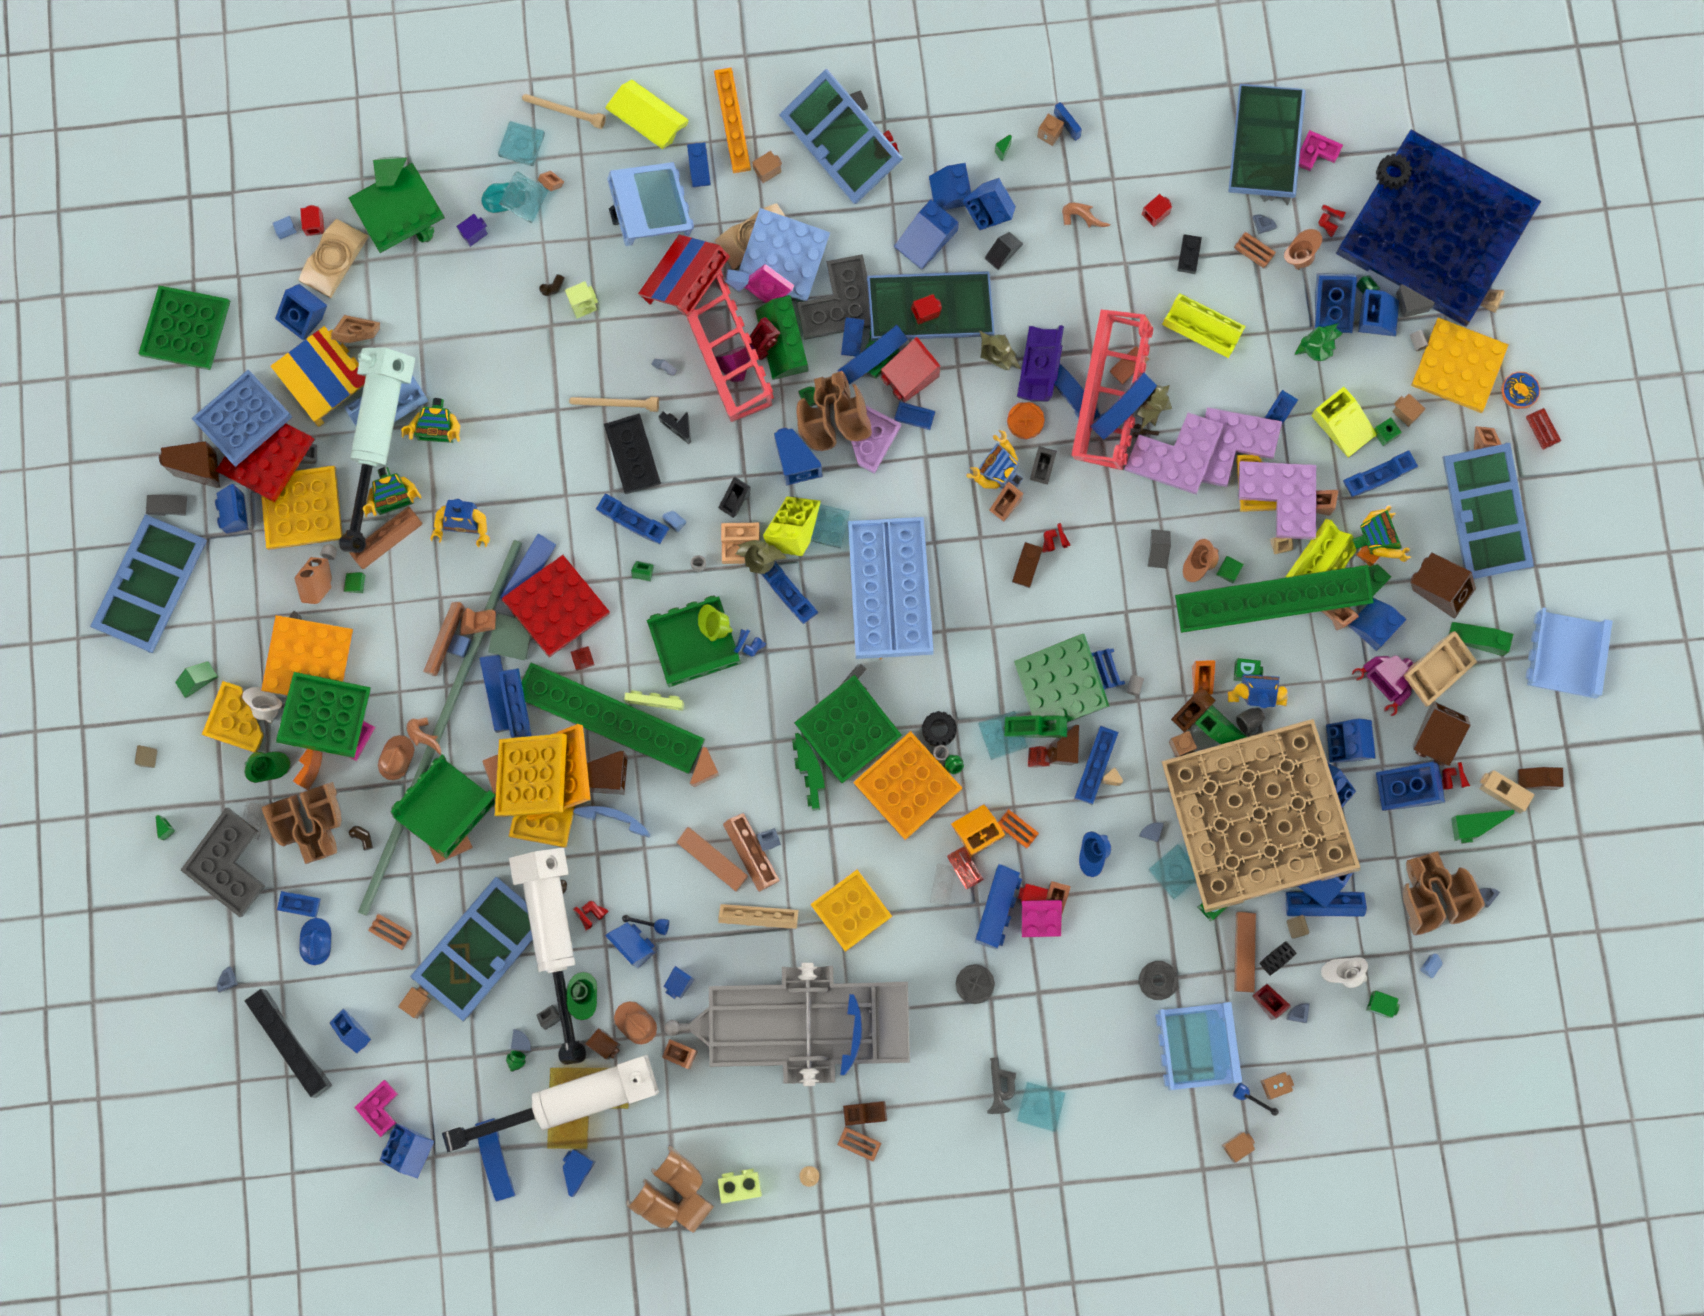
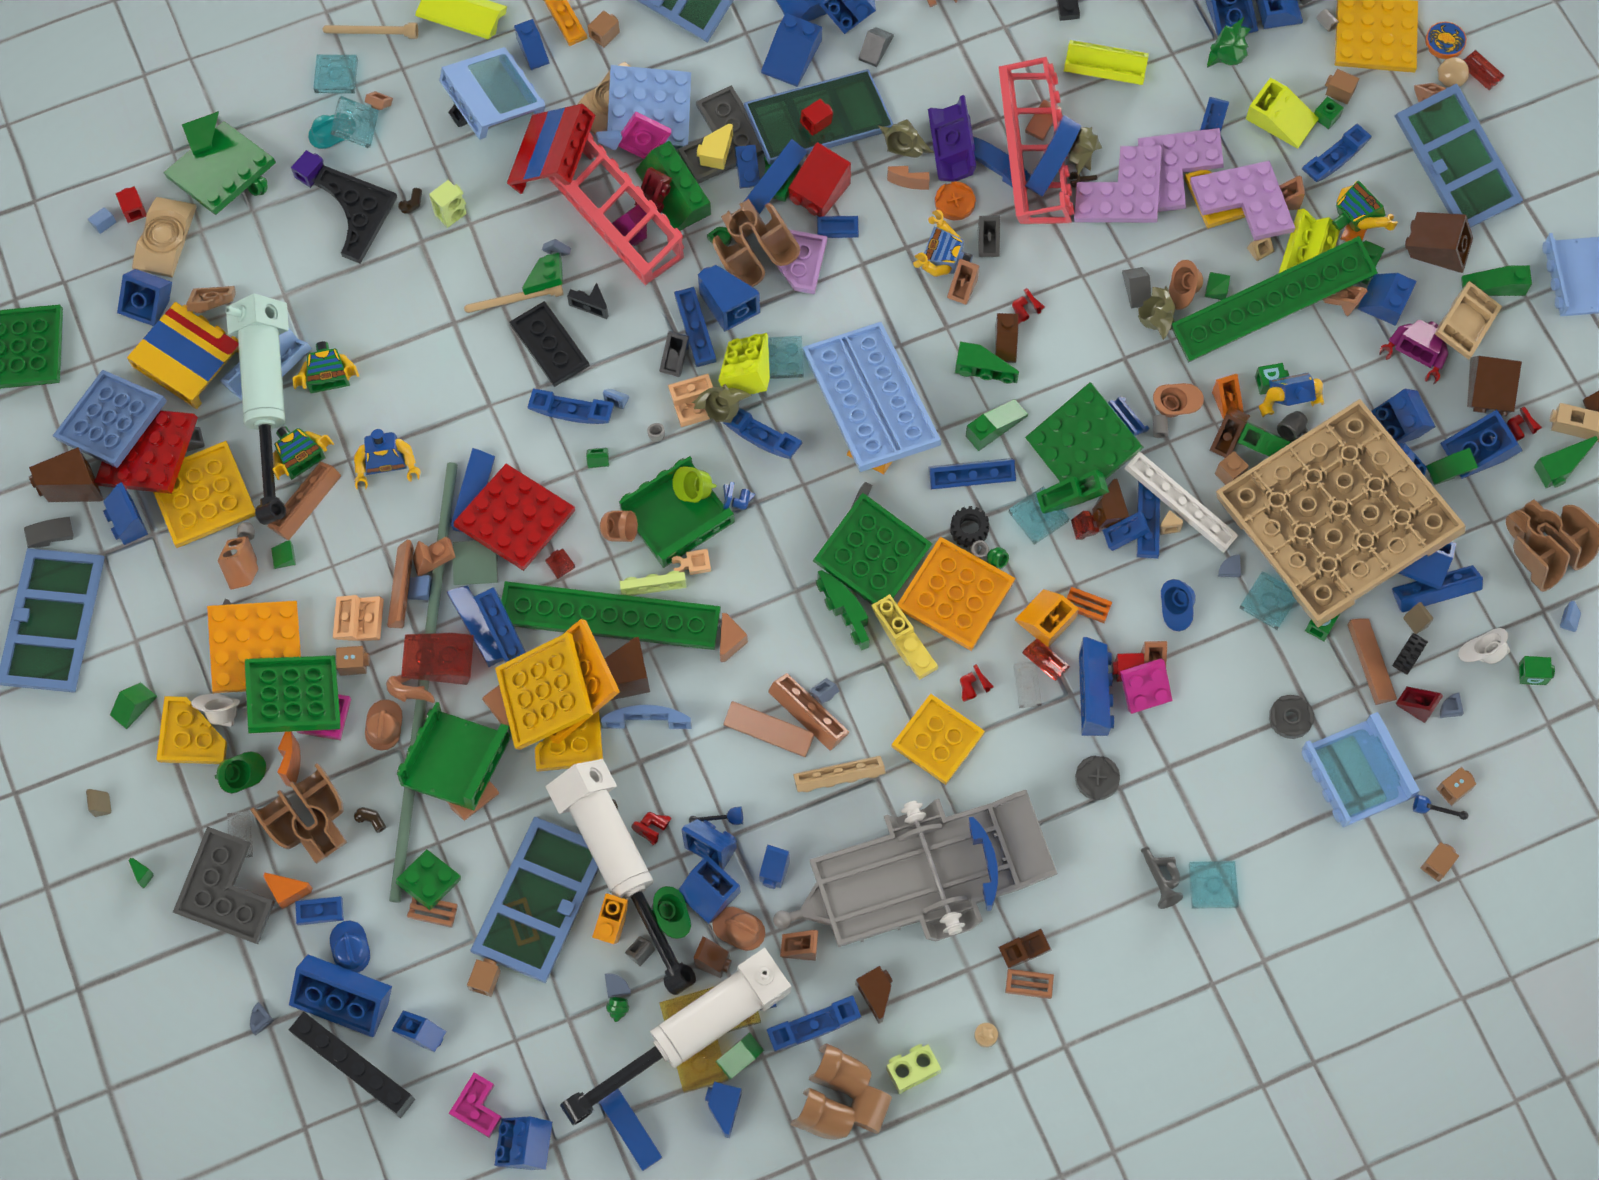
camera: 20 degrees left, 10 degrees down
none -> orange slope [263,873,313,909]
none -> blue slope [289,954,392,1037]
none -> black plate [314,165,398,264]
none -> light nougat slope [333,595,384,641]
none -> medium nougat brick [336,646,370,676]
none -> green plate [396,849,461,910]
none -> clear red slope [401,633,474,685]
none -> green wing [522,252,563,295]
none -> light orange slope [592,893,628,944]
none -> nougat helmet [600,511,638,542]
none -> light nougat plate [672,549,711,575]
none -> blue plate [674,287,717,367]
none -> blue slope [678,855,741,924]
none -> light yellow slope [697,124,733,170]
none -> slope [715,1032,764,1080]
none -> blue slope [766,995,862,1052]
none -> reddish brown slope [855,966,893,1024]
none -> light yellow slope [871,595,938,680]
none -> nougat slope [887,166,930,190]
none -> blue slope [928,458,1016,490]
none -> green slope [955,341,1019,384]
none -> red piece [960,664,994,702]
none -> green slope [965,399,1028,451]
none -> blue plate [1102,511,1150,551]
none -> white plate [1124,451,1239,553]
none -> olive hair [1138,286,1176,340]
none -> nougat piece [1153,383,1204,418]
none -> green slope [1426,448,1478,486]
none -> tan hair [1437,57,1469,87]

